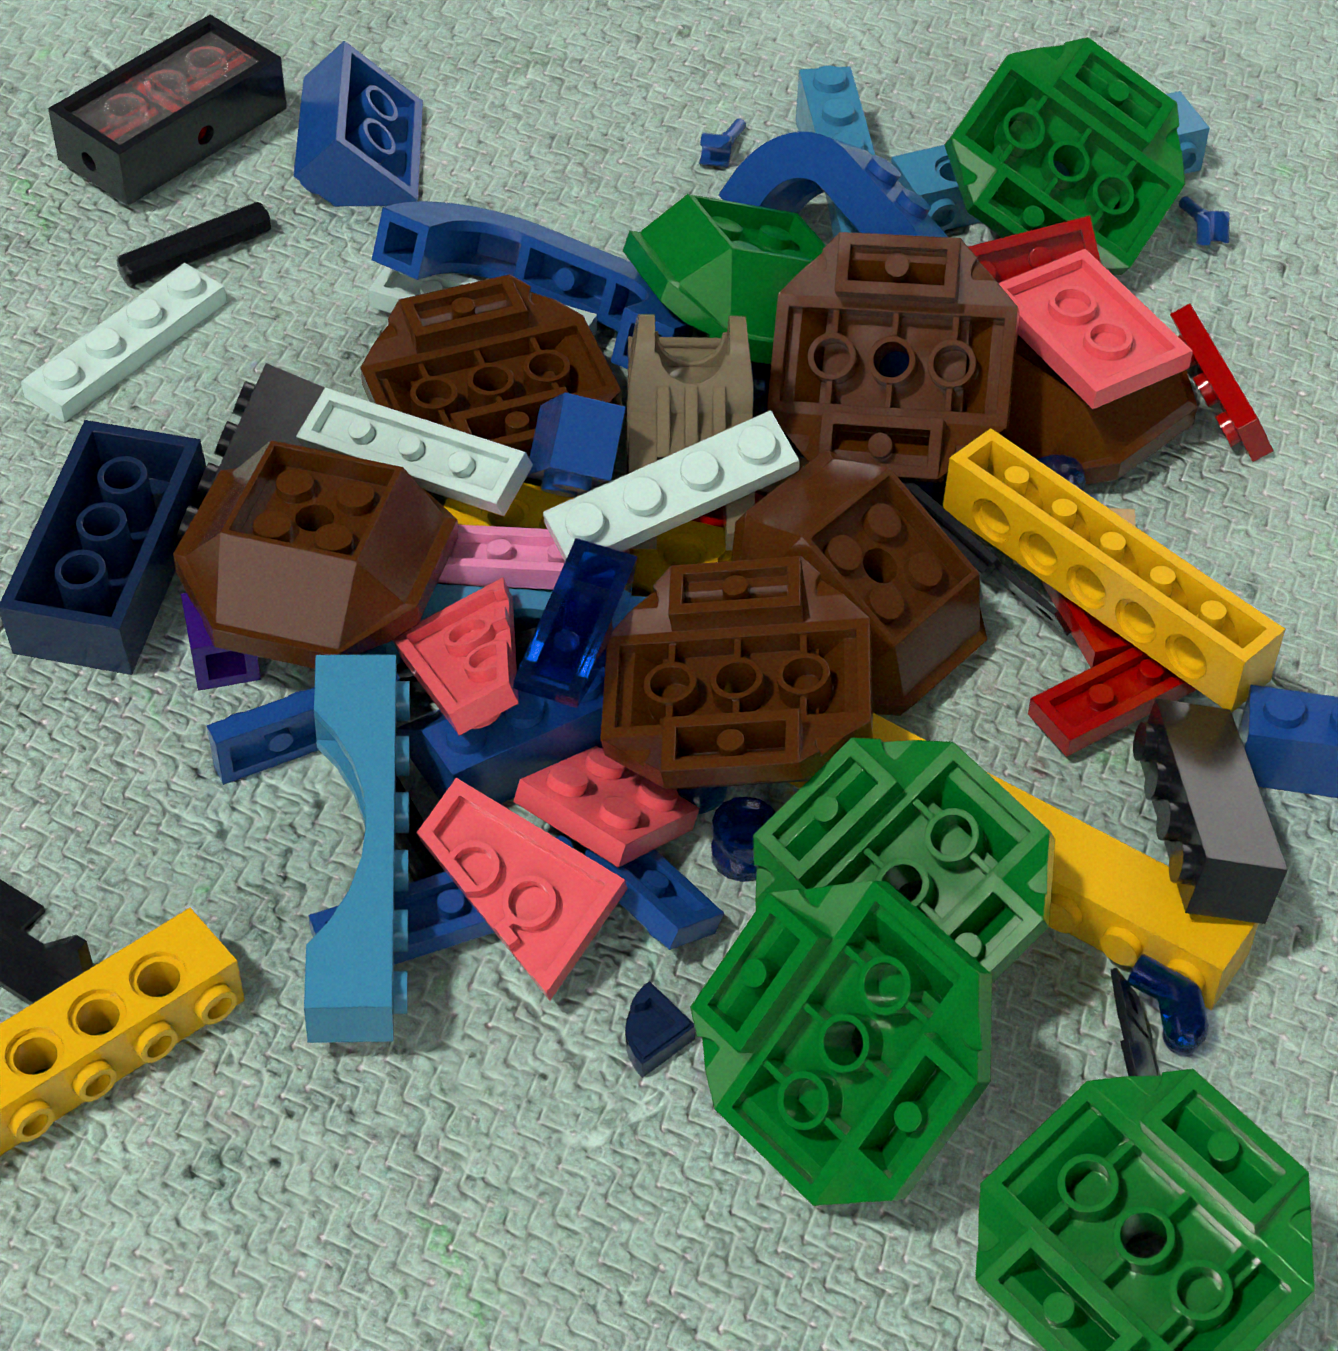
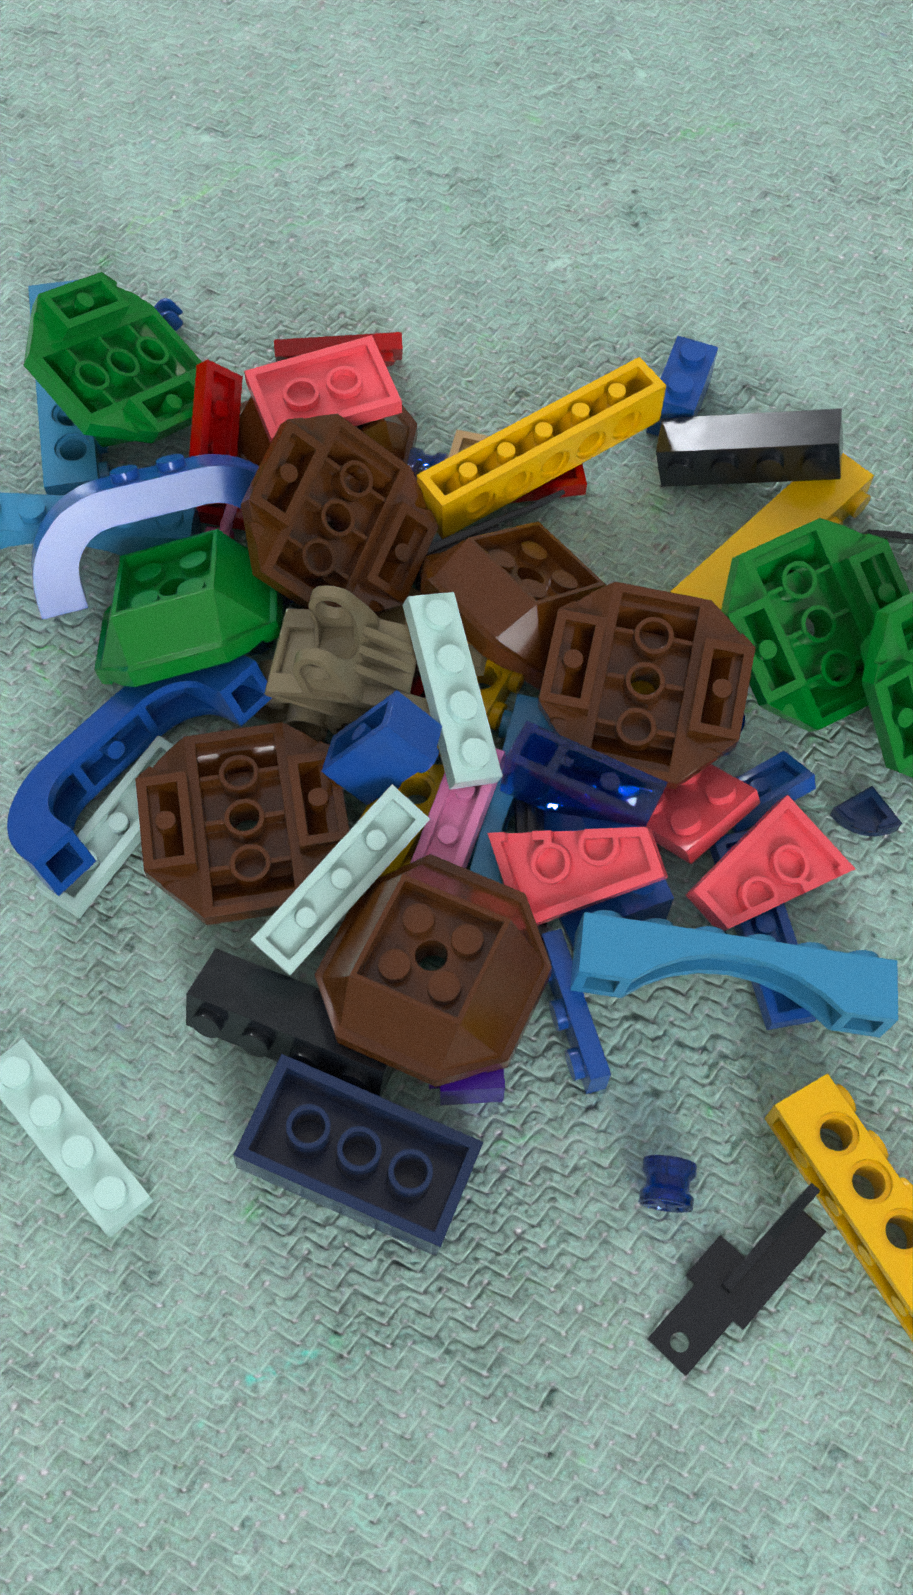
camera: 80 degrees left, 15 degrees up
red plate [1028,646,1197,757] -> none
clear blue arm [1127,953,1209,1055] -> none
none -> clear blue wheel [638,1155,697,1213]

